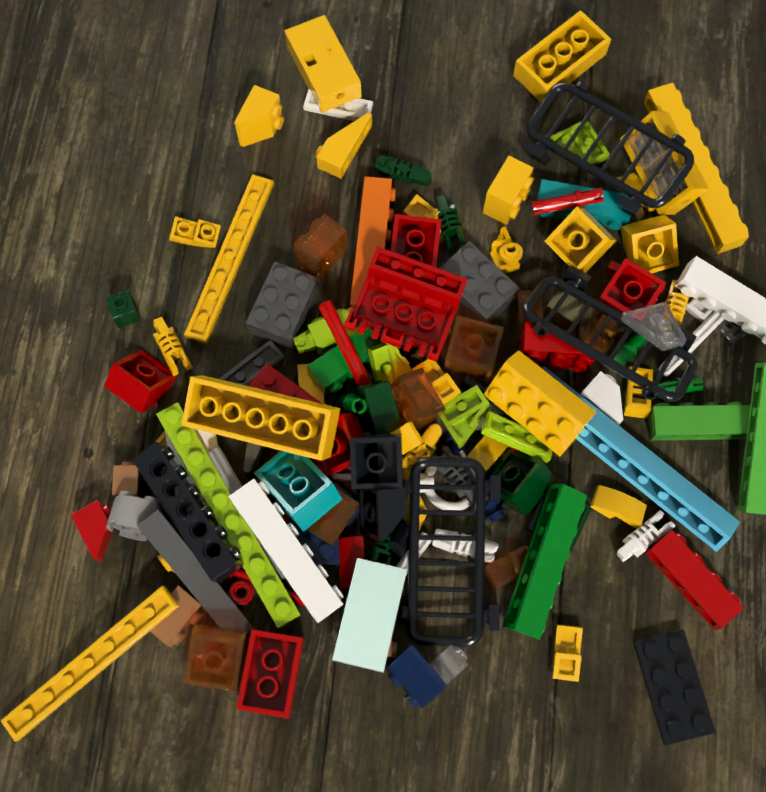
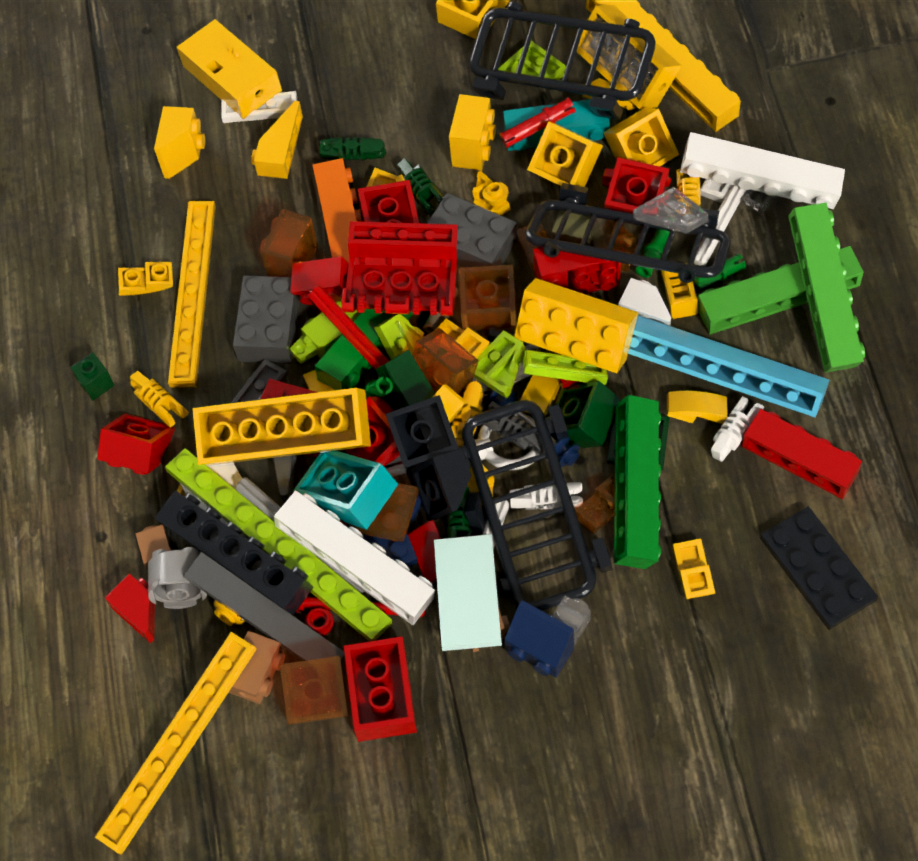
camera: 10 degrees left, 10 degrees down
none -> red brick [291,256,348,305]

